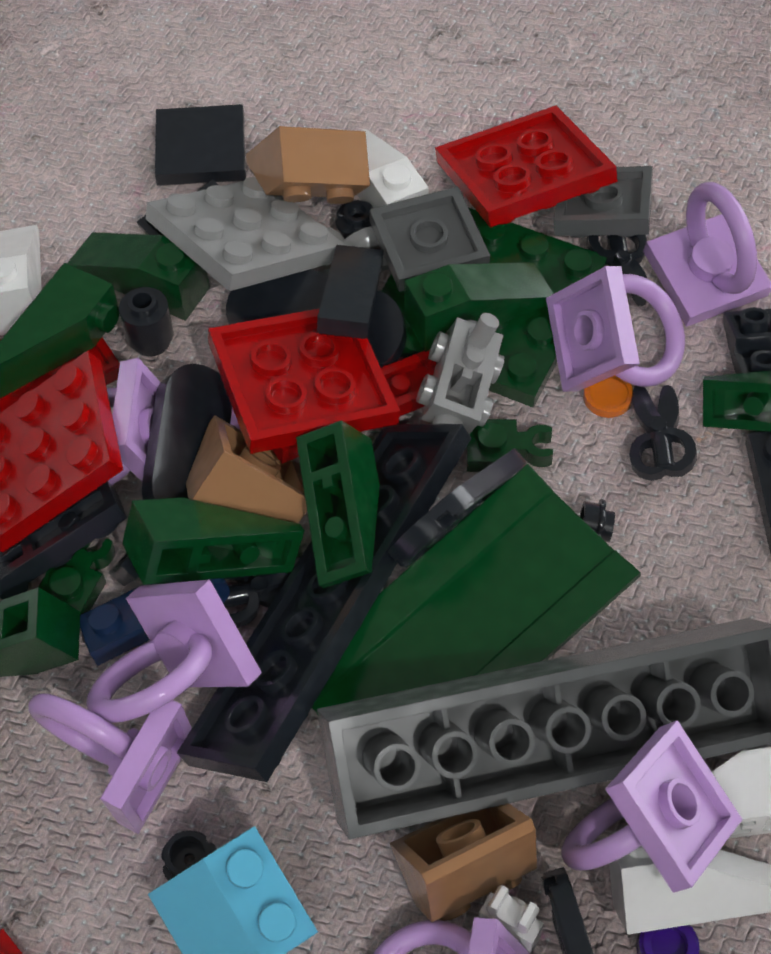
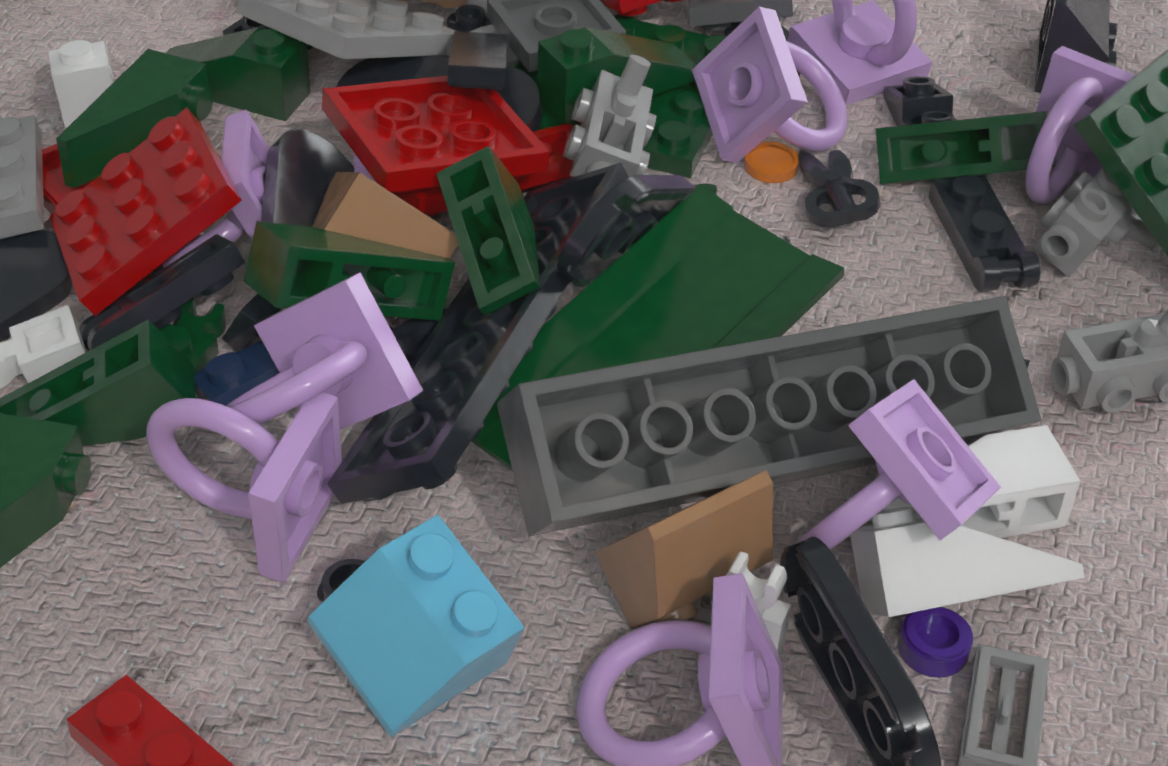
camera: 10 degrees left, 15 degrees down
black brick [119,287,174,357] -> none

